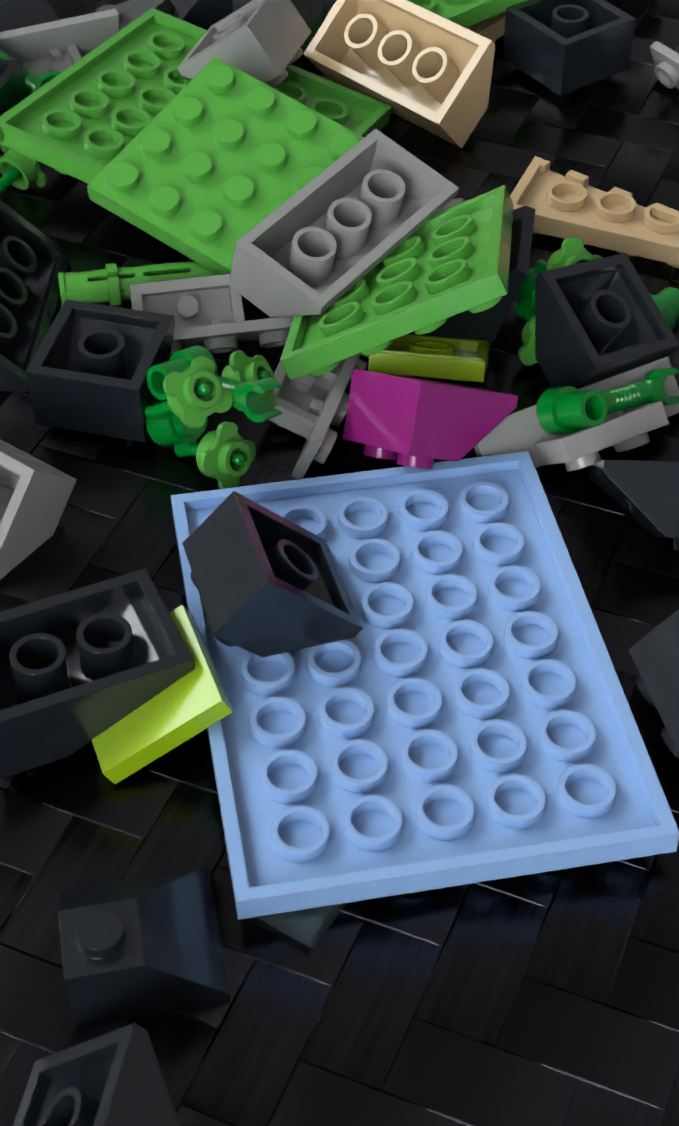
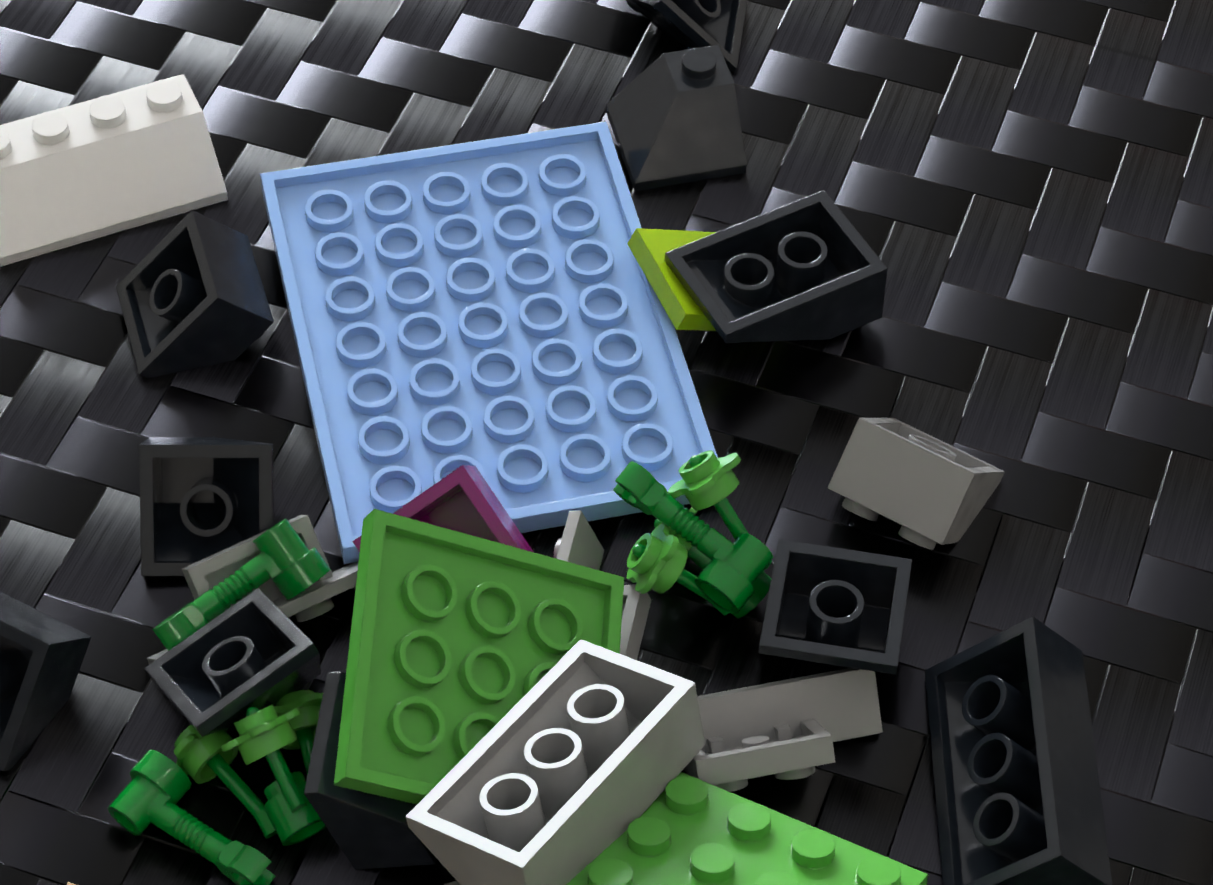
camera: 175 degrees right, 5 degrees up
bright green pin [58,261,217,306] -> none
black slope [182,491,363,658] -> none

